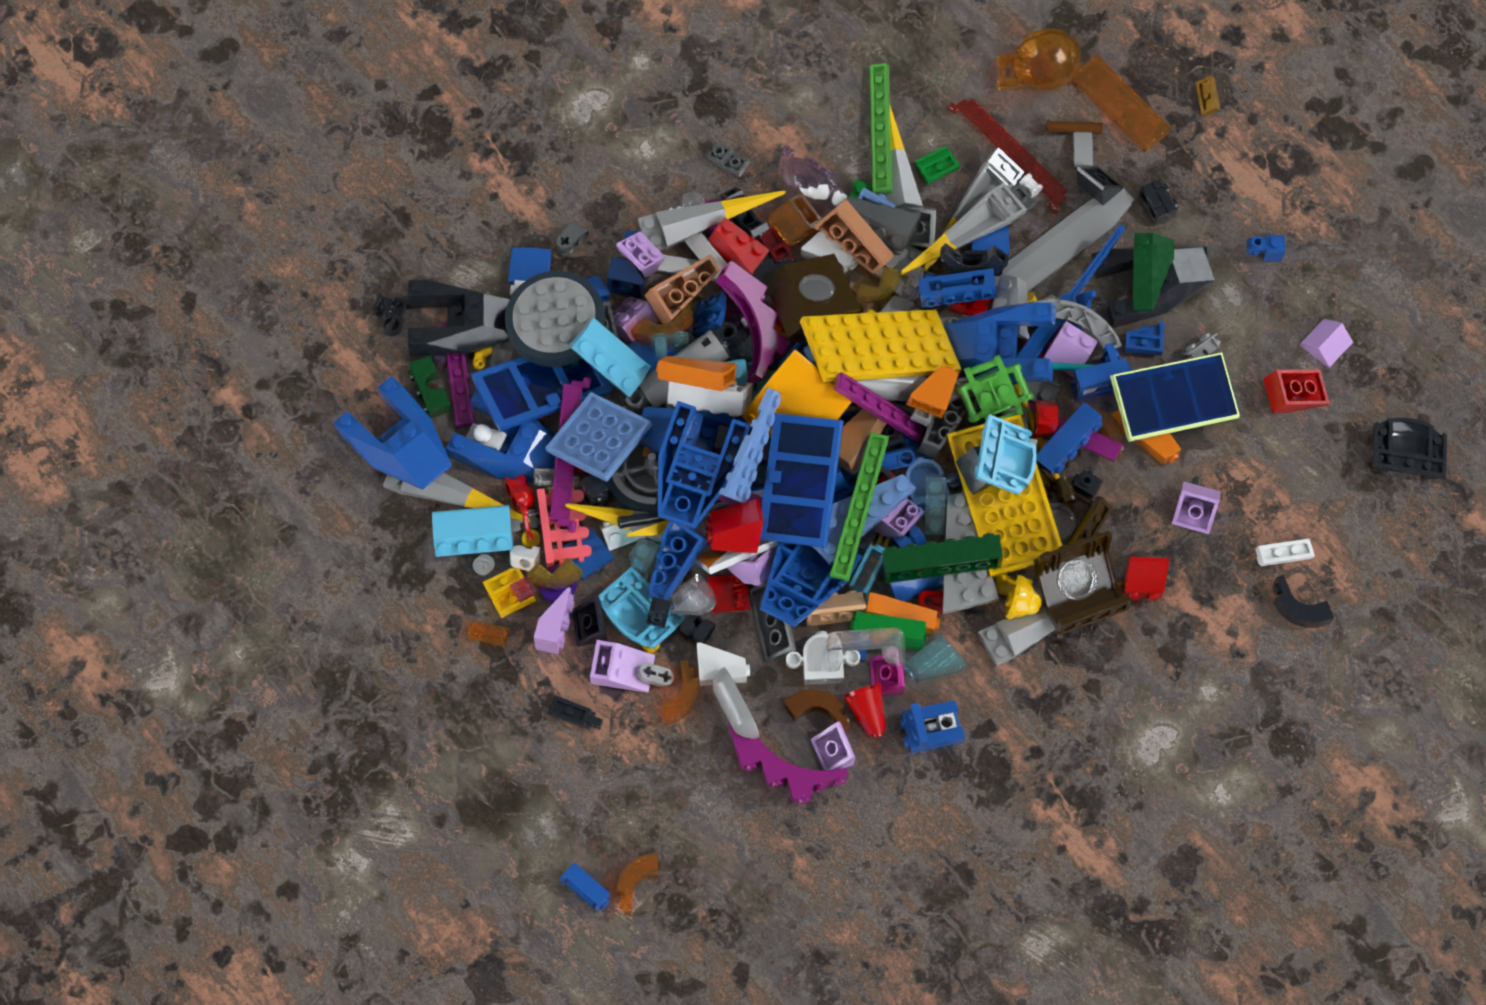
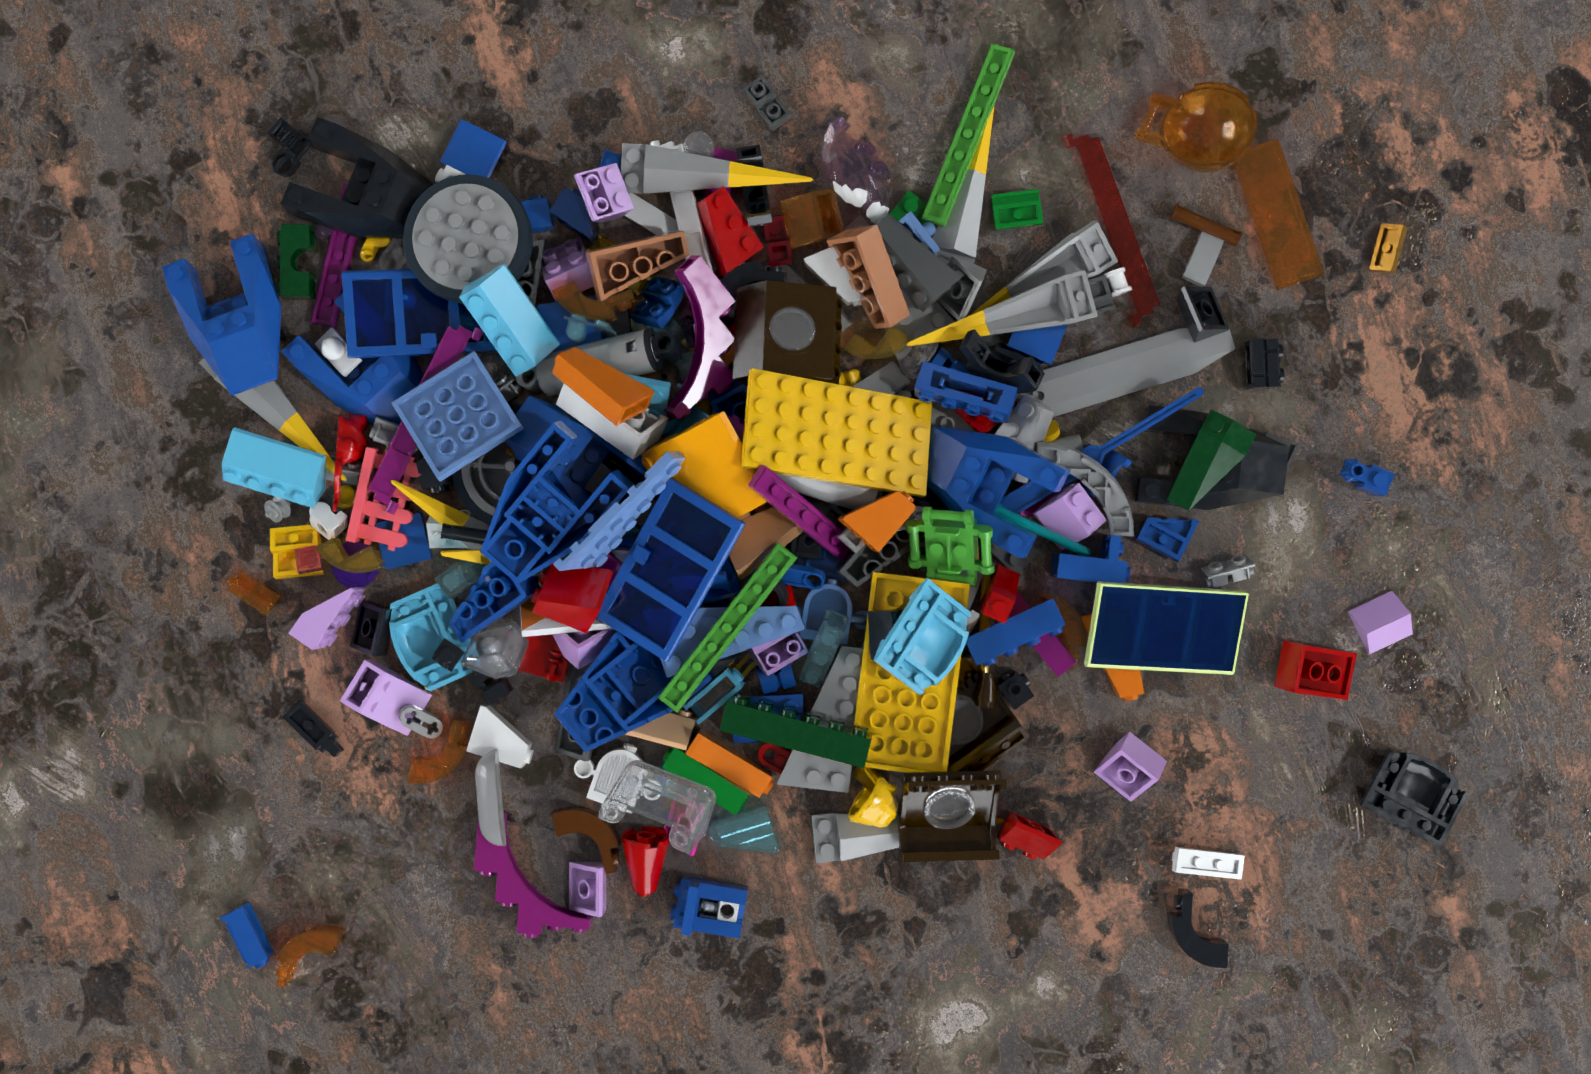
camera: 25 degrees right, 20 degrees up
dark grey piece [556,220,589,257] -> none

